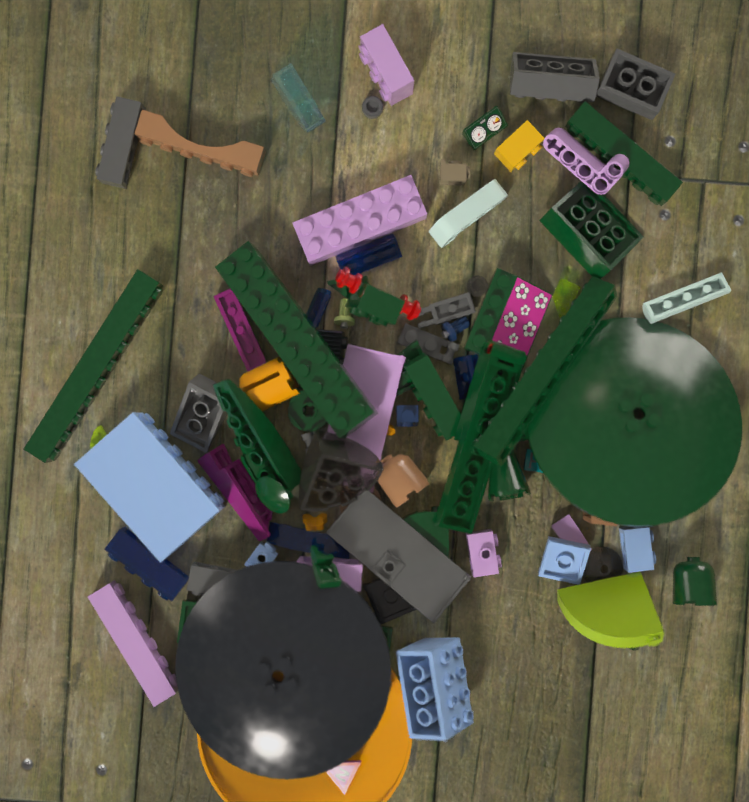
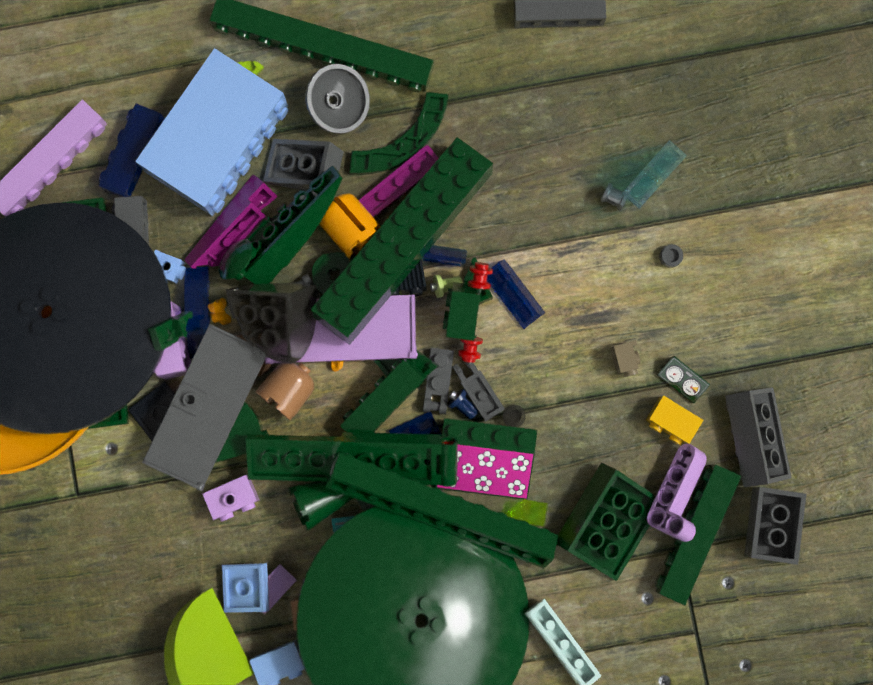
camera: 70 degrees right, 5 degrees down
medium nougat arch [134,110,266,177] -> none
lavender brick [293,175,427,266] -> none
lavender brick [359,24,414,106] -> none
dark blue brick [396,405,418,427] -> none
light blue brick [396,637,474,741] -> none
light aqua beam [429,179,509,248] -> none
clear smoke dish [583,546,623,583] -> none
none -> dark grey dish [305,64,370,134]
none -> dark green tile [349,92,449,175]
none -> flat silver bush [600,183,629,211]

